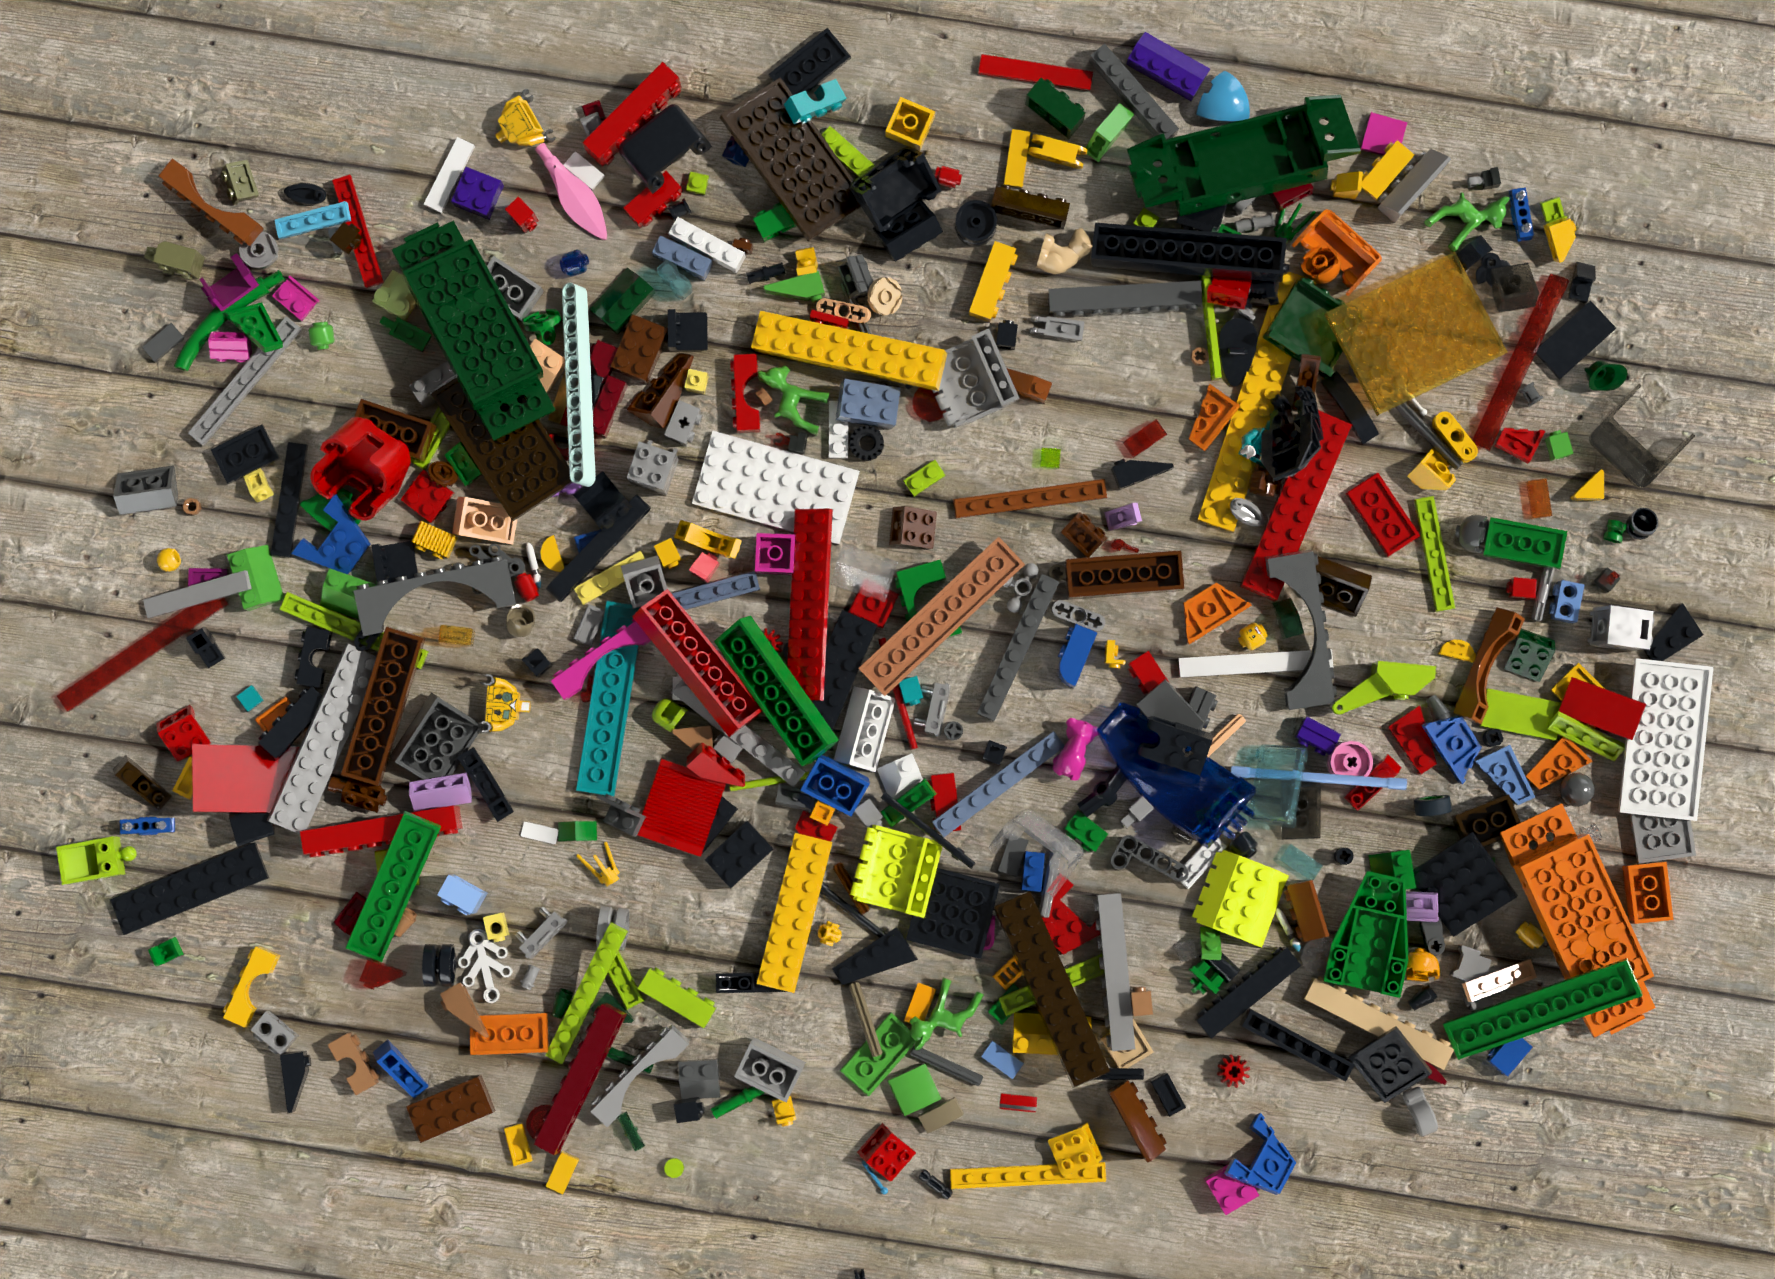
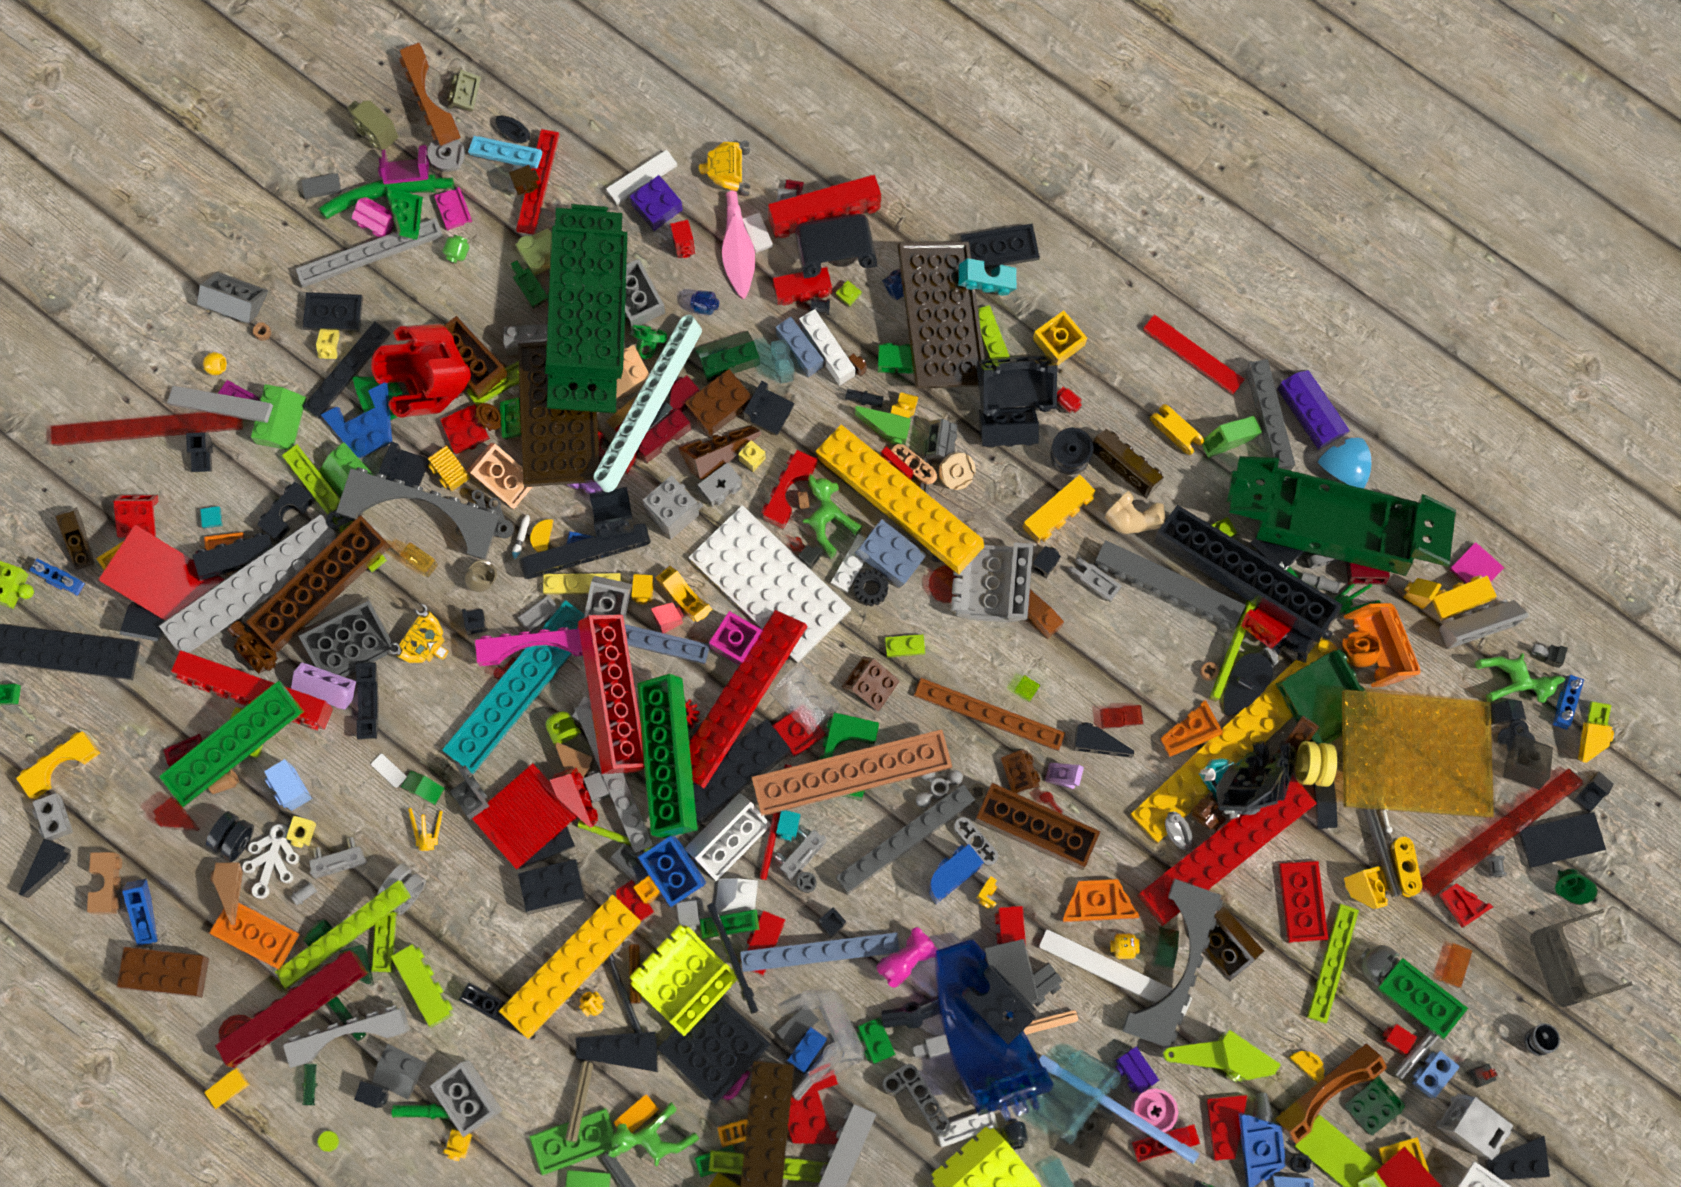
camera: 25 degrees right, 10 degrees down
yellow tile [504,1123,533,1166] -> none
red brick [514,573,540,602] -> none
yellow tile [1004,129,1031,188] -> none
dark green brick [1025,77,1085,139] -> none
bright green brick [1545,430,1573,461] -> none
yellow slope [1570,469,1604,501] -> none
green wheel [1603,519,1627,544] -> none
none -> light yellow wheel [1295,741,1337,787]

